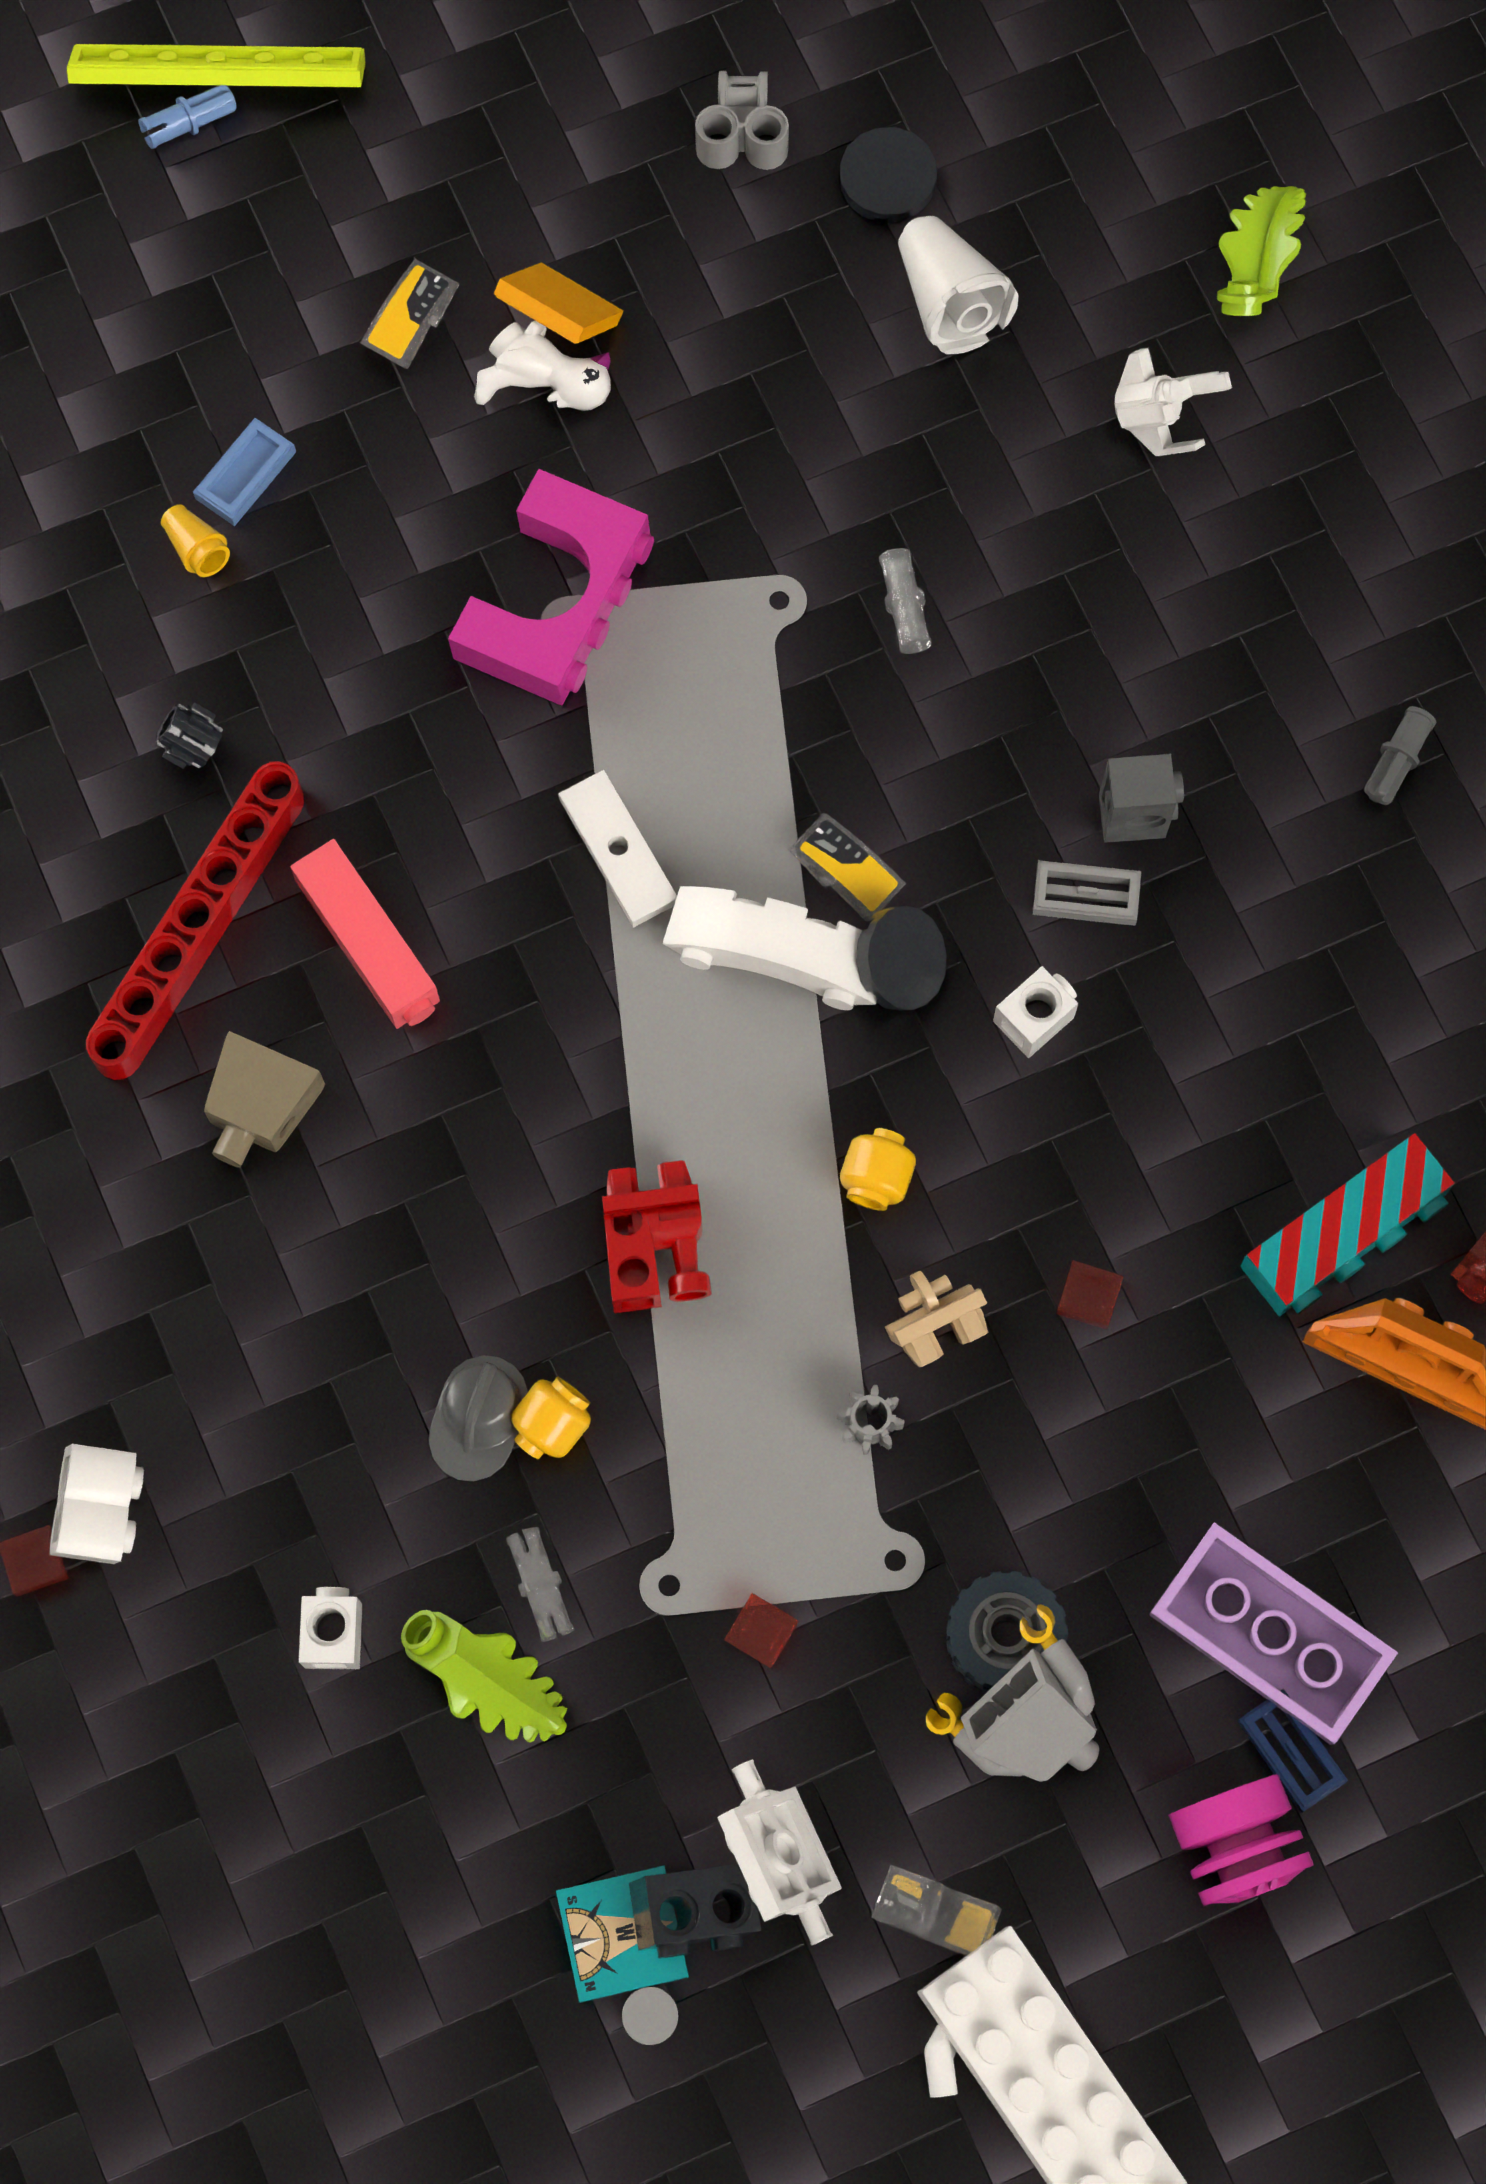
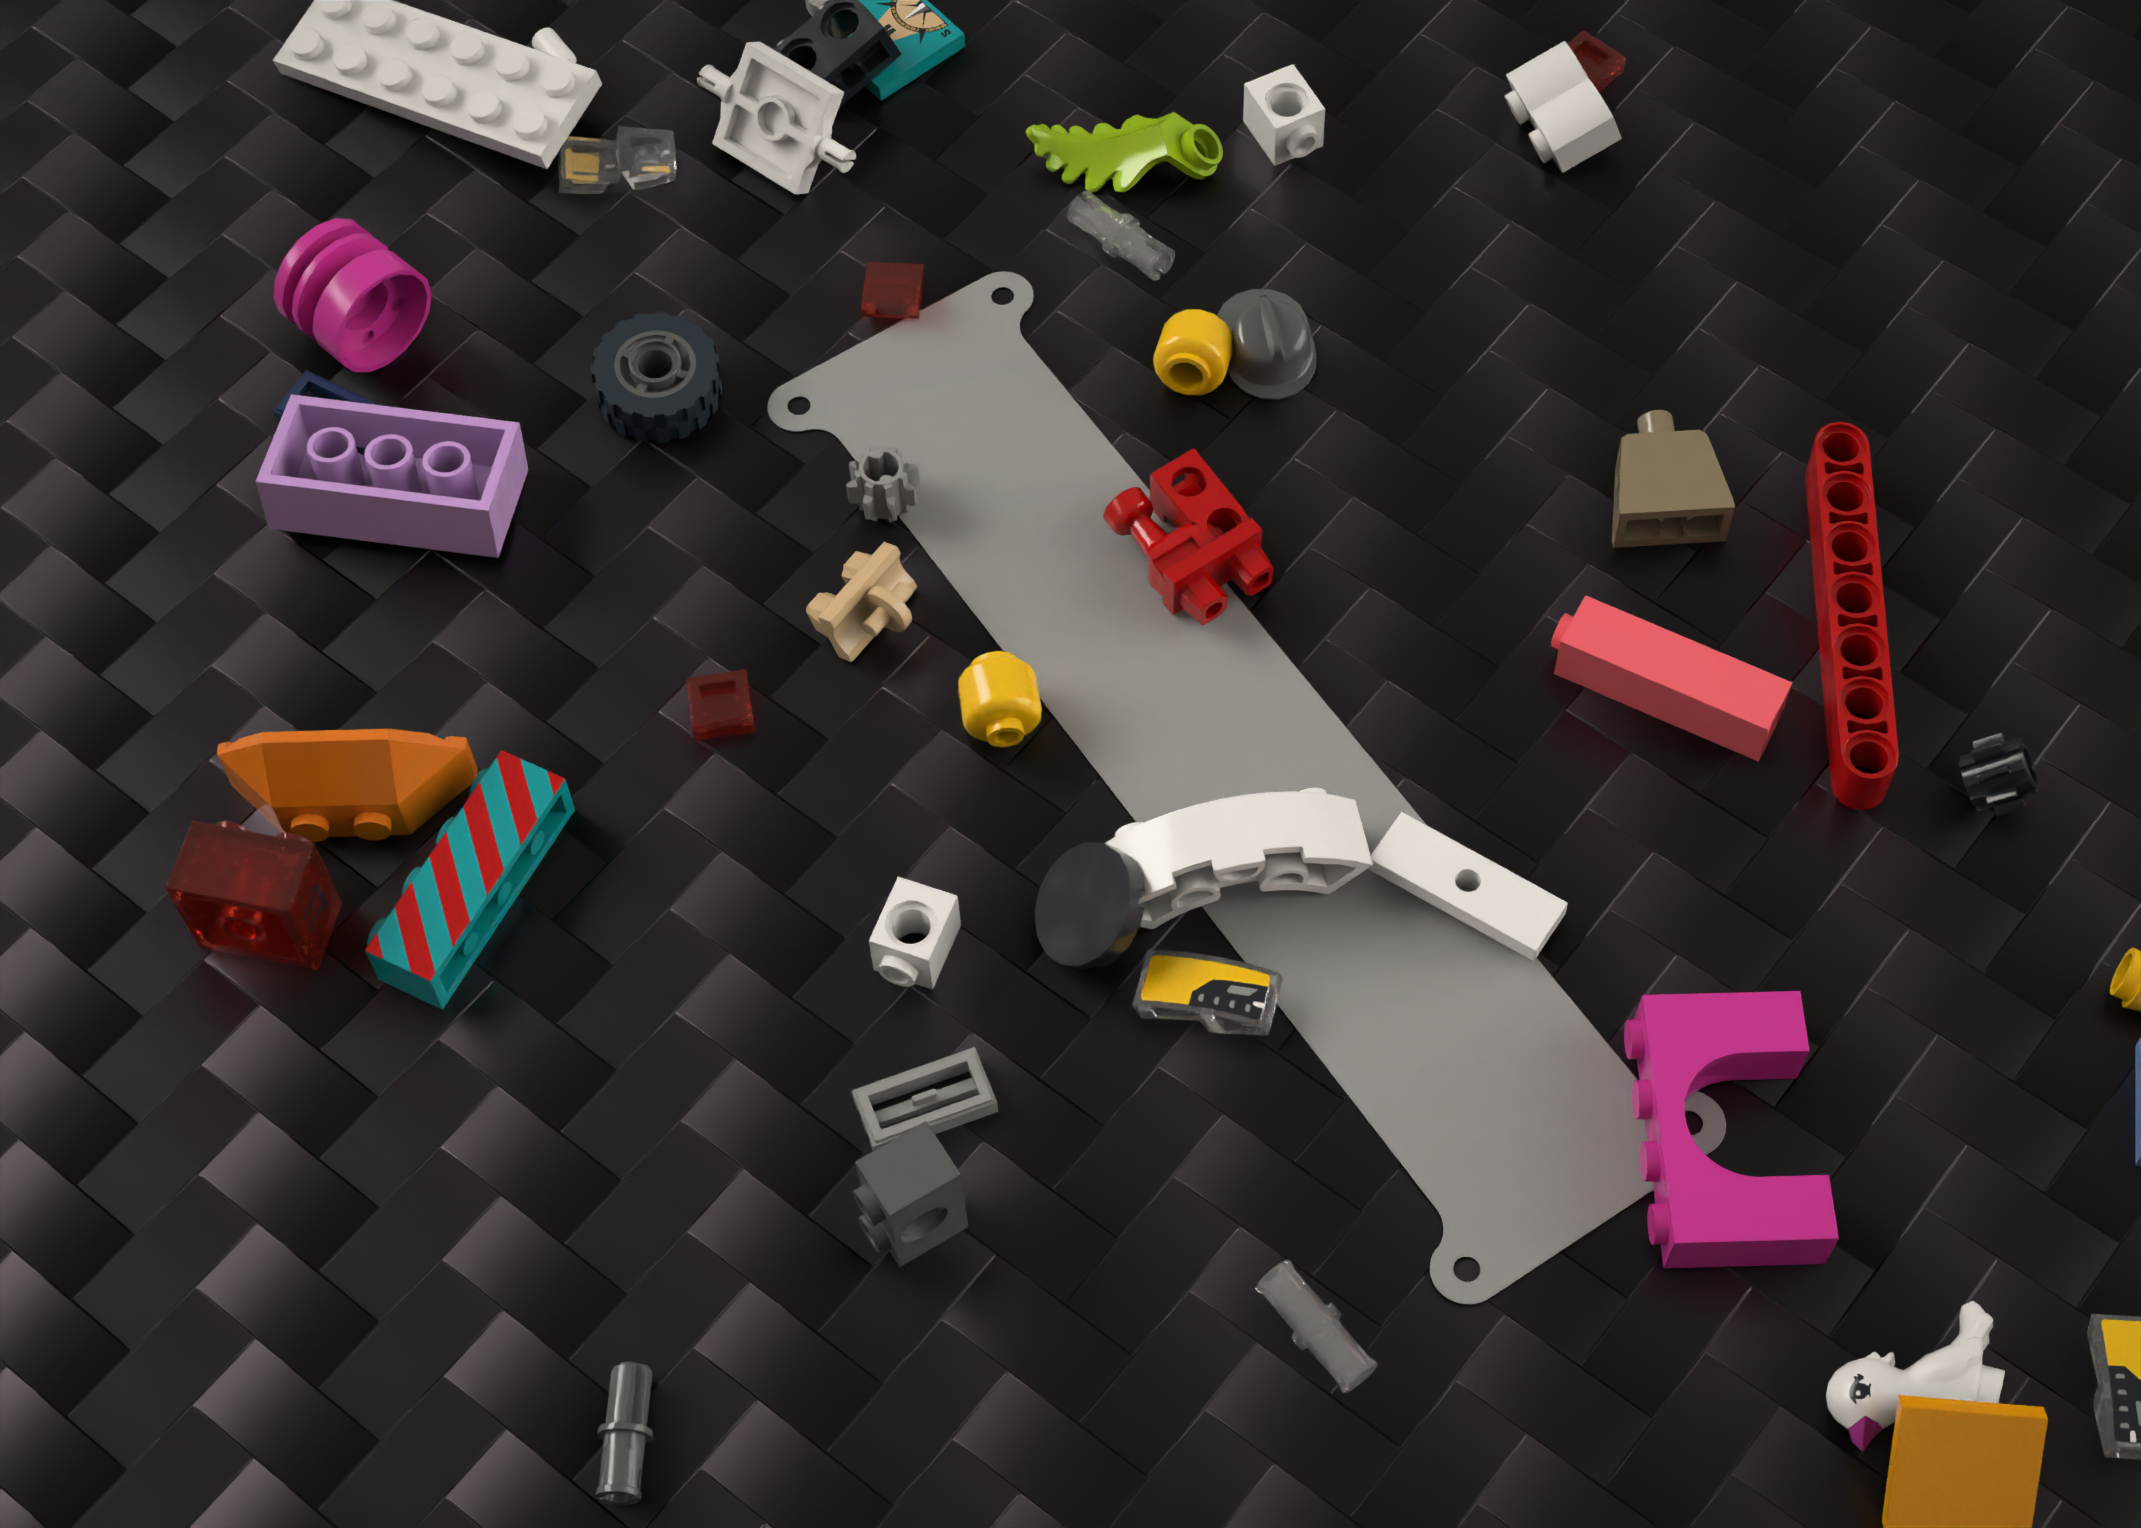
camera: 155 degrees right, 15 degrees down
light grey torso [926,1604,1099,1782] -> none

